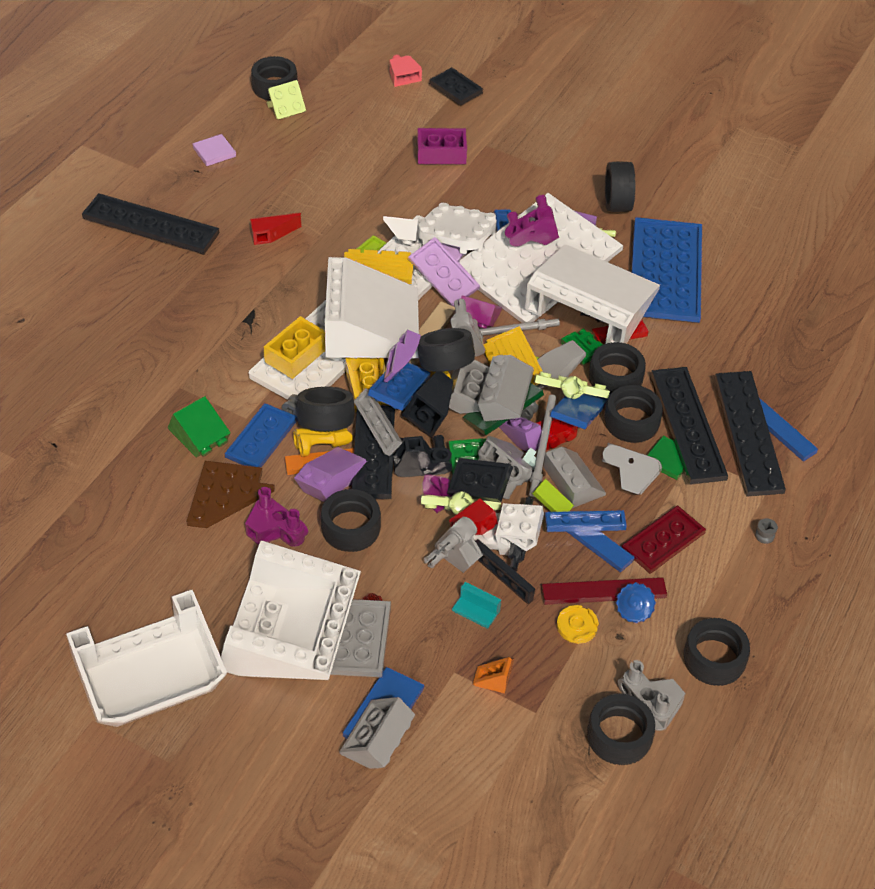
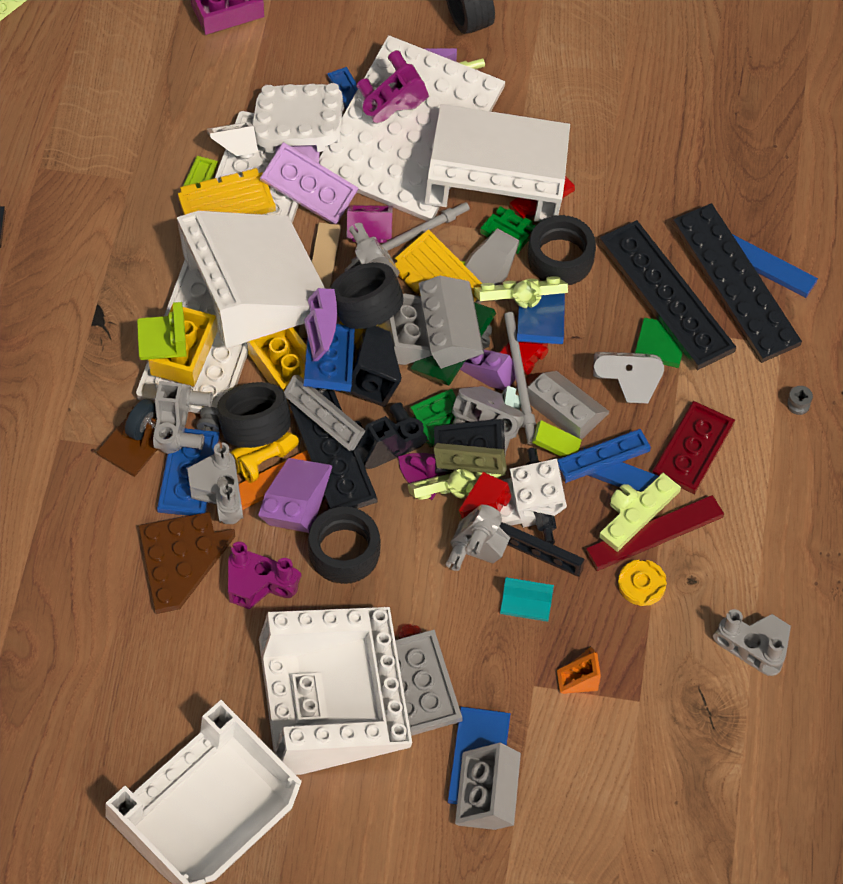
camera: 20 degrees left, 10 degrees up
green slope [168,396,231,458] -> none
red slope [250,213,302,245] -> none
black tyre [587,693,655,765] -> none
black tyre [604,385,663,443] -> none
blue piece [616,582,656,623] -> none
blue plate [632,217,702,323] -> none
black tyre [684,618,750,686] -> none
none -> reddish brown plate [97,398,158,477]
none -> lime bracket [137,302,187,360]
none -> light grey piece [153,381,213,454]
none -> light grey piece [187,442,243,524]
none -> olive plate [434,443,507,475]
none -> yellowish green plate [599,473,681,552]

